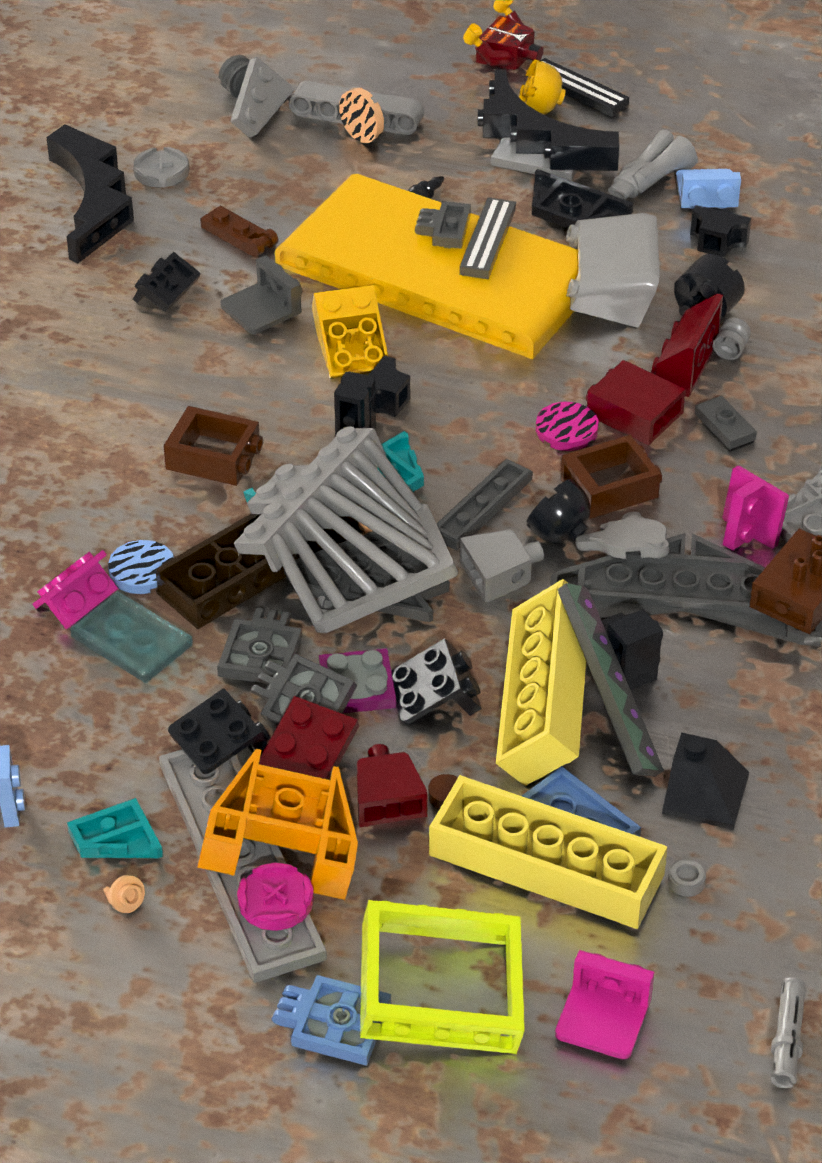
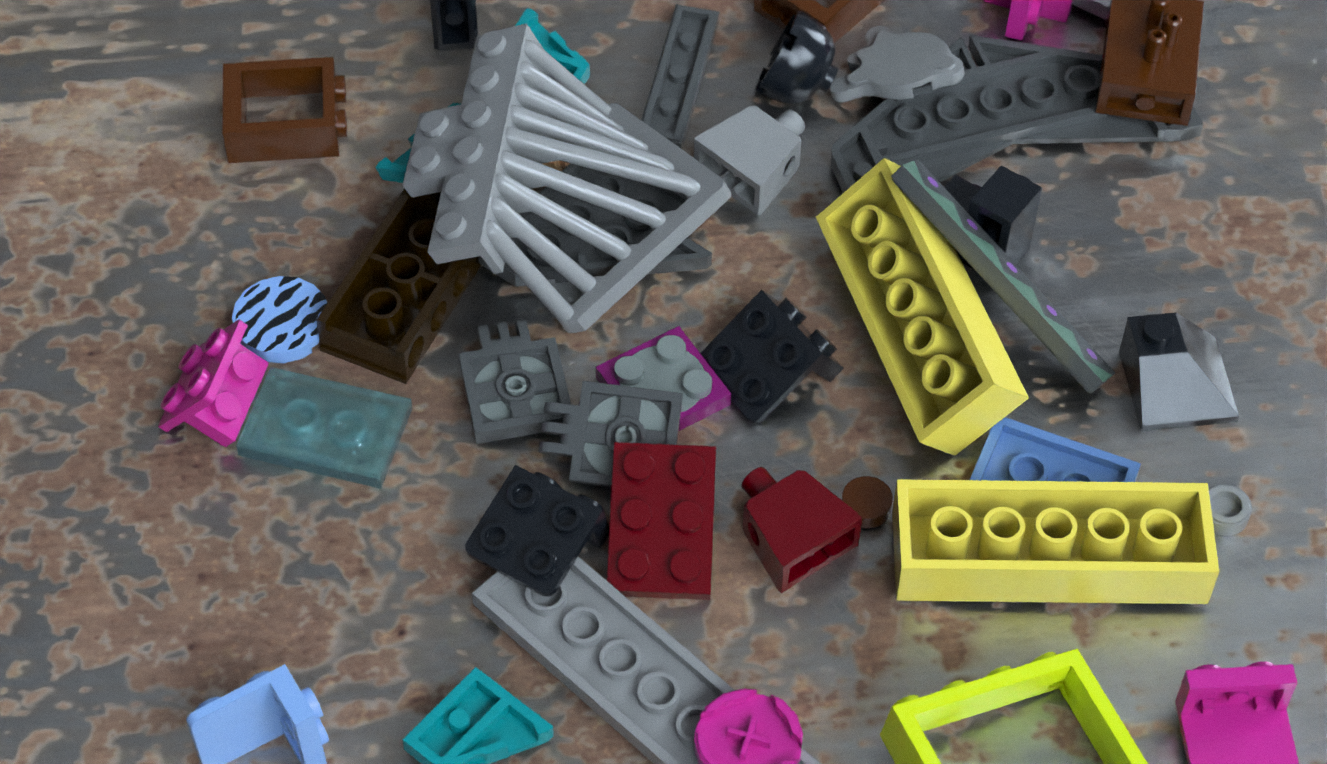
camera: 25 degrees left, 10 degrees up
light orange wedge [197,749,358,900] -> none

